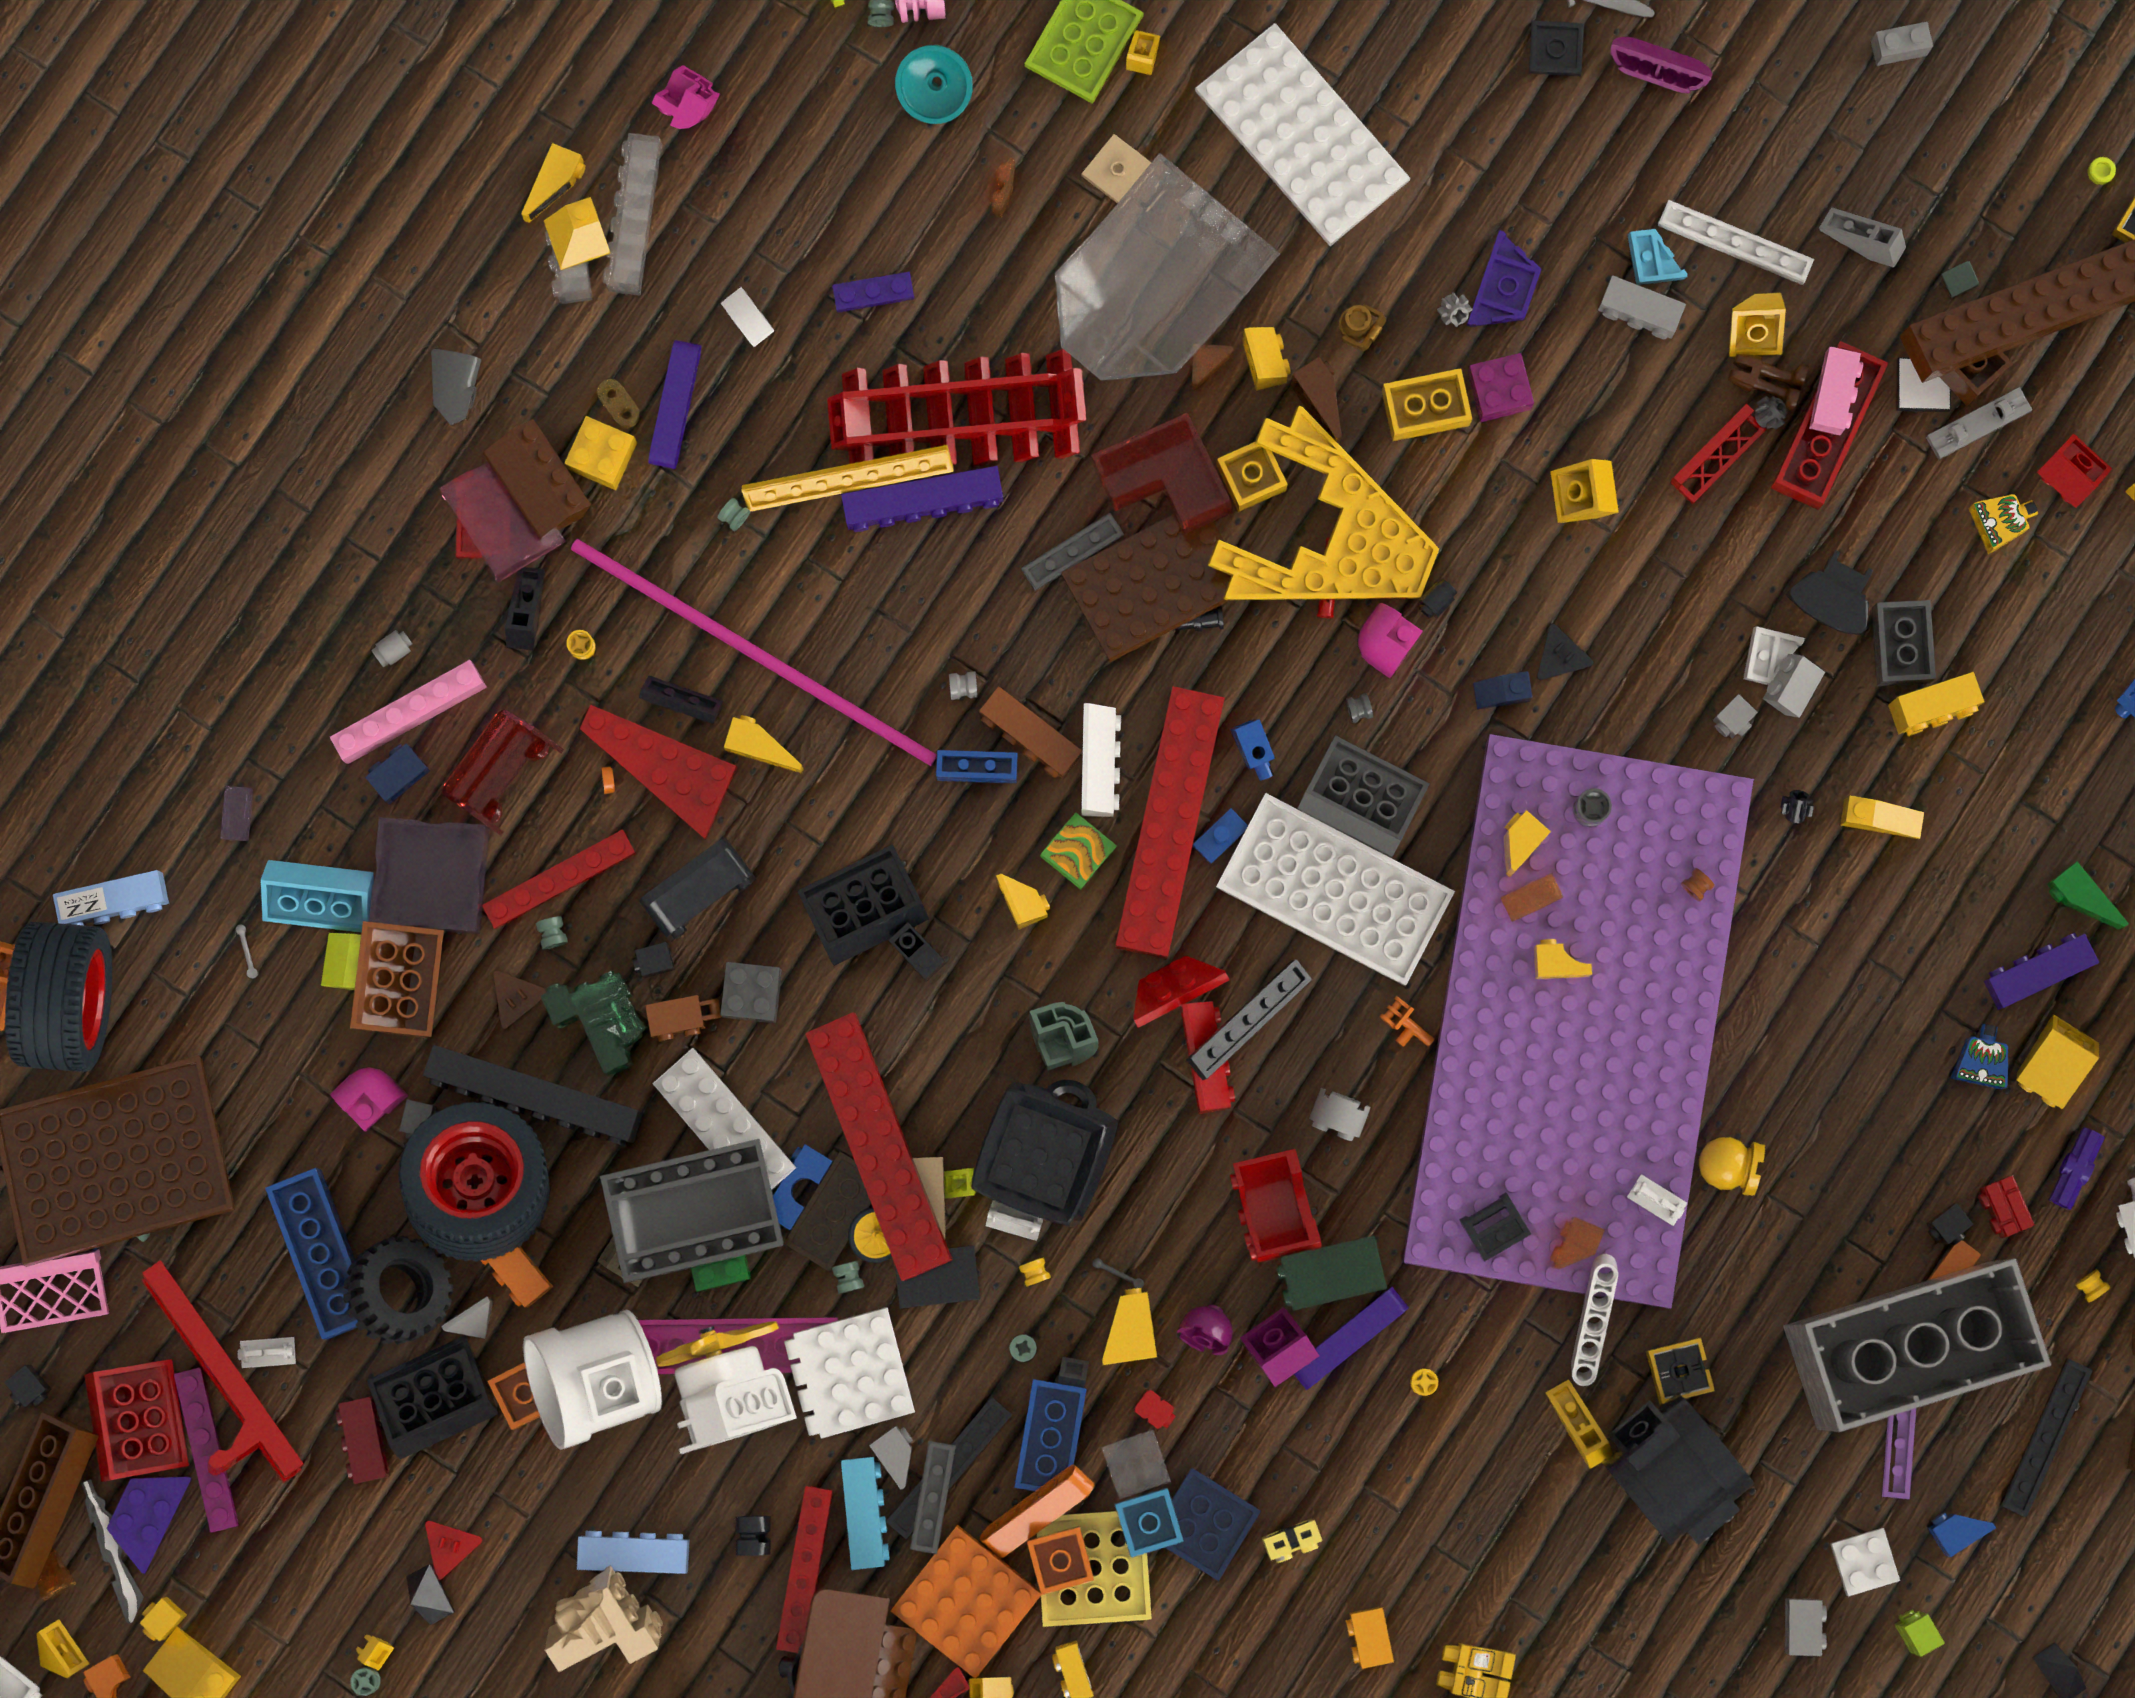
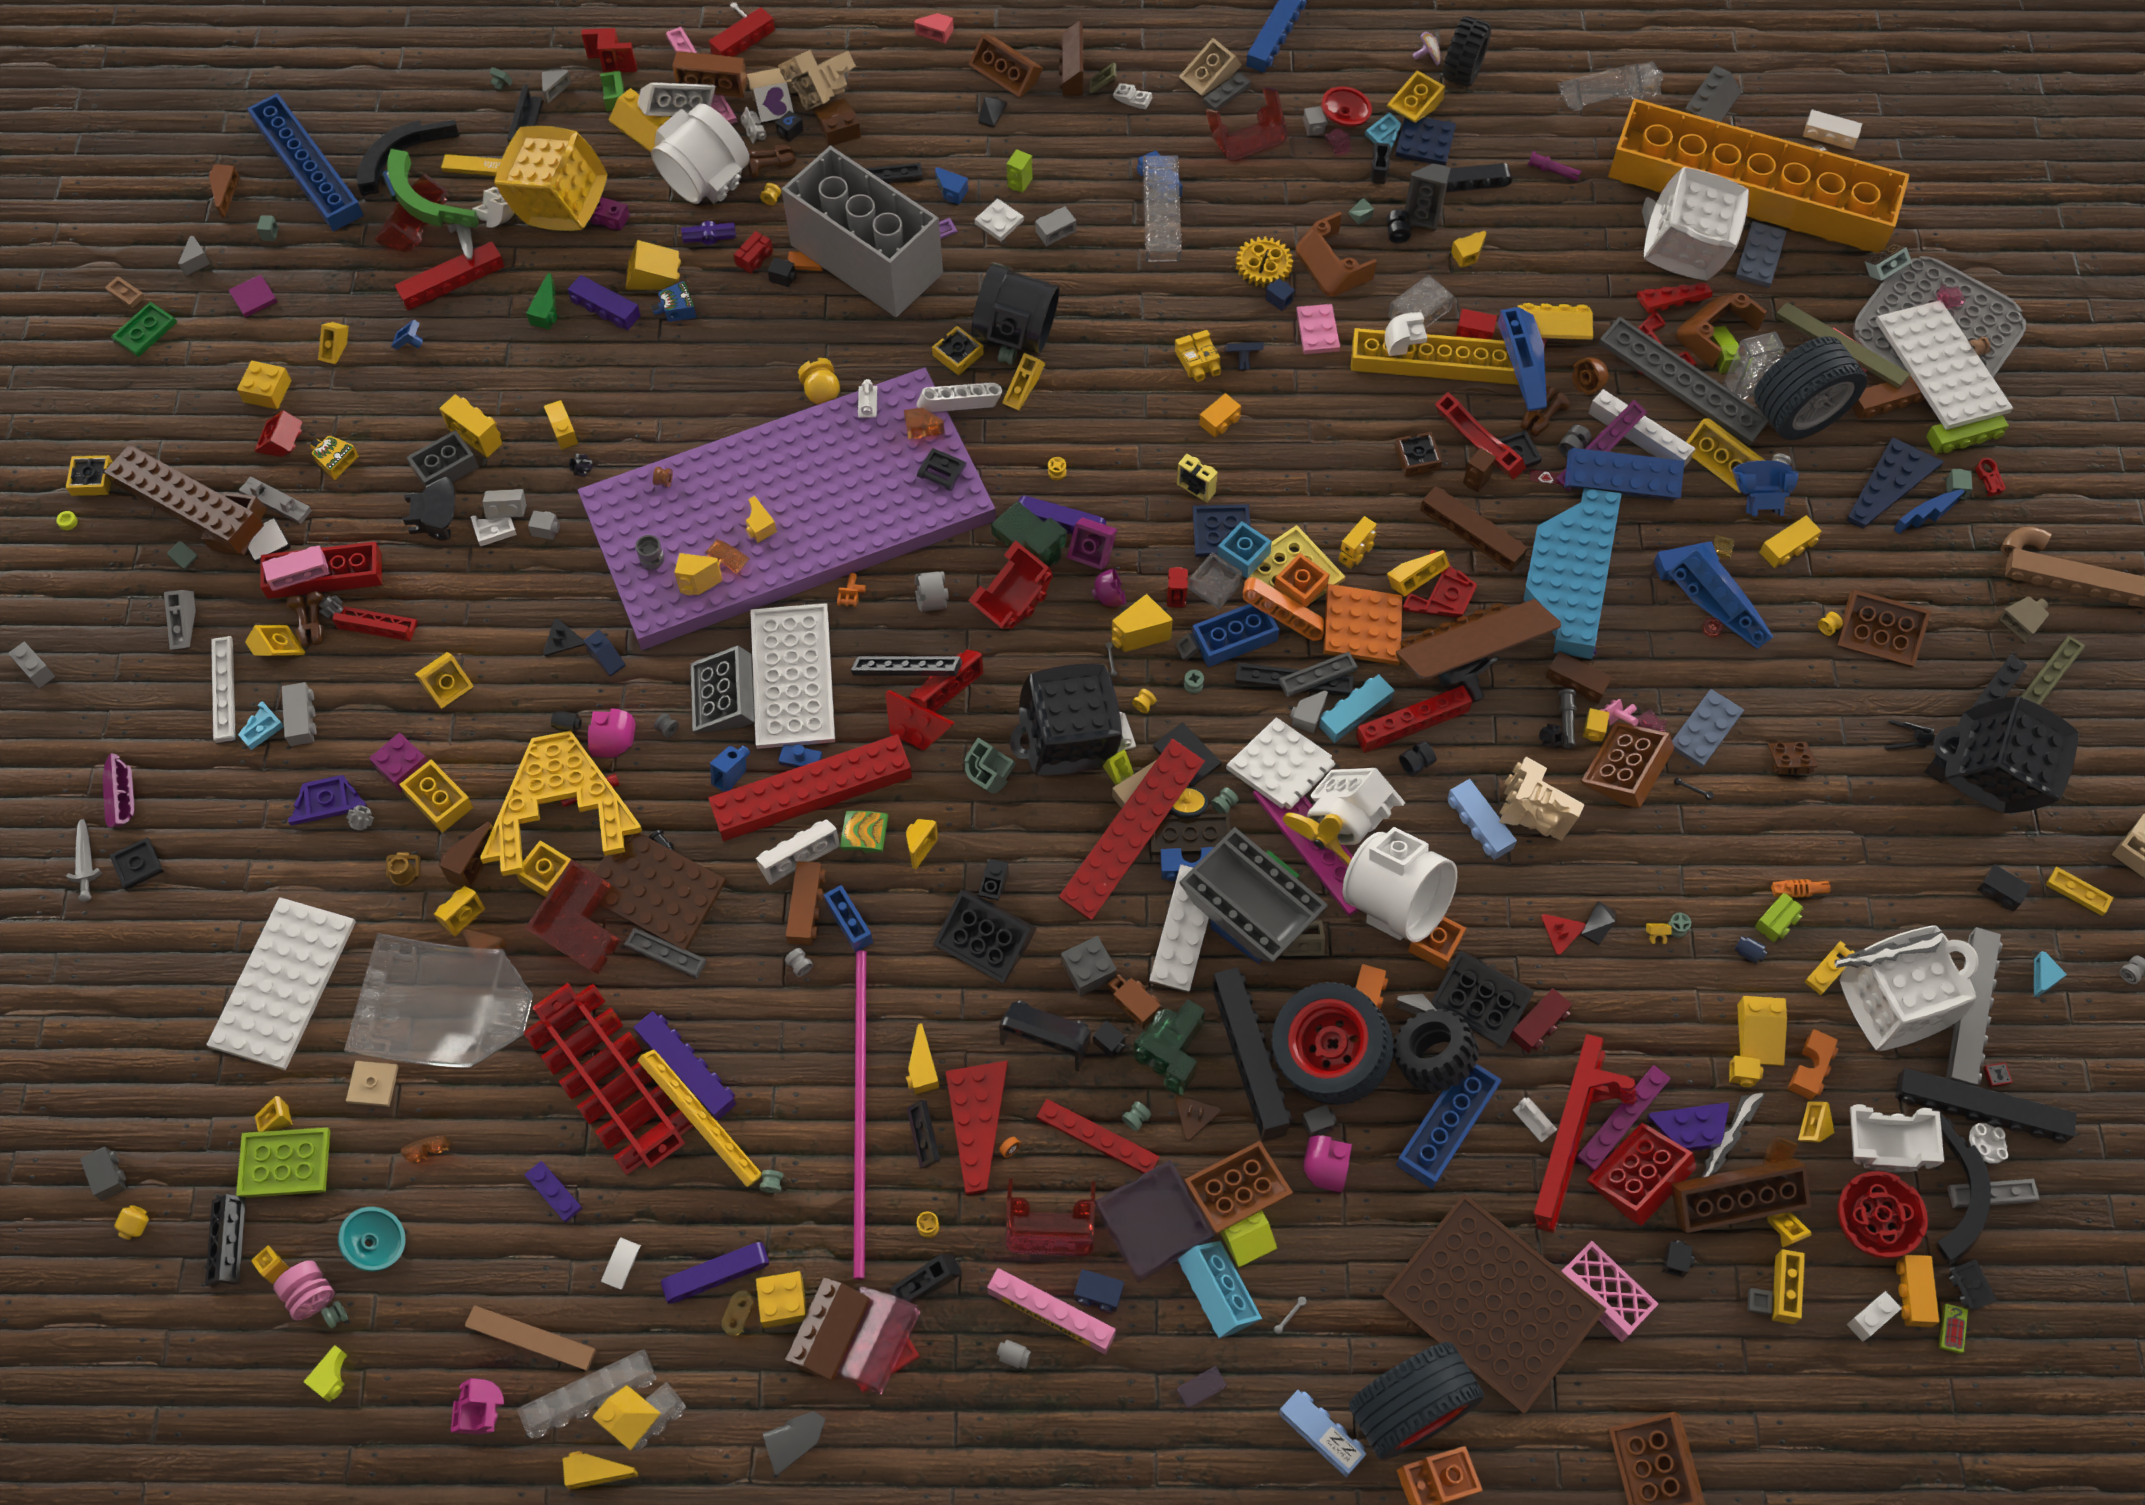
camera: 125 degrees left, 20 degrees down
none -> medium nougat tile [465,1305,596,1371]

